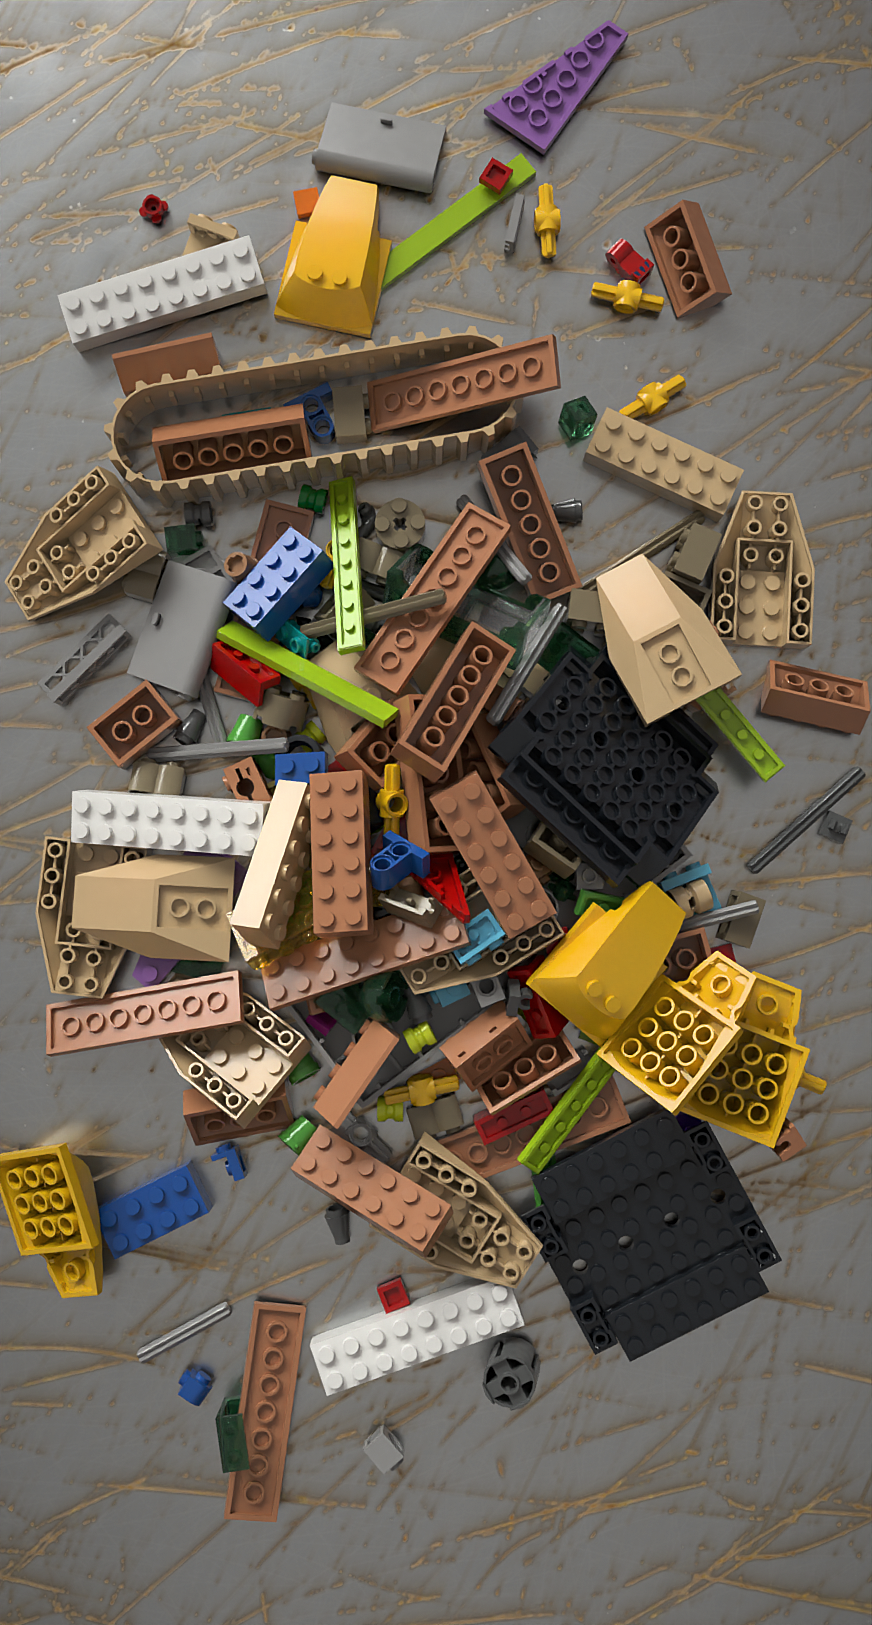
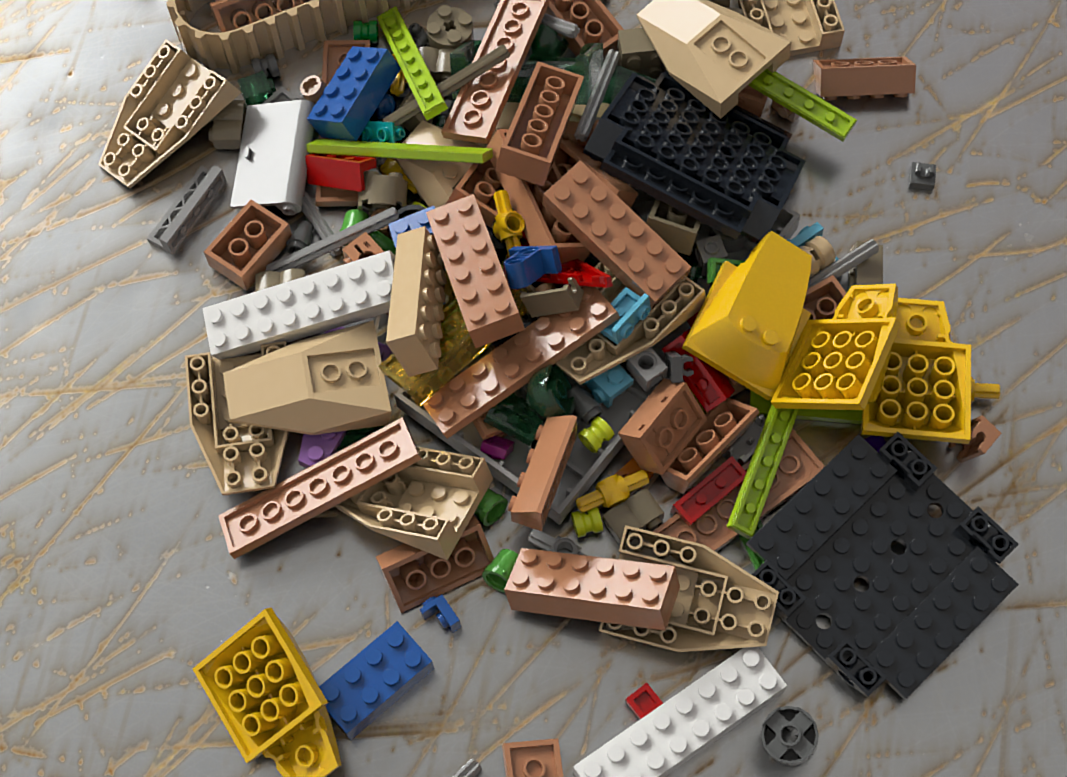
camera: 10 degrees left, 20 degrees down
dark grey cone [324,1204,350,1245] -> none
dark grey axle [747,766,866,874] -> none

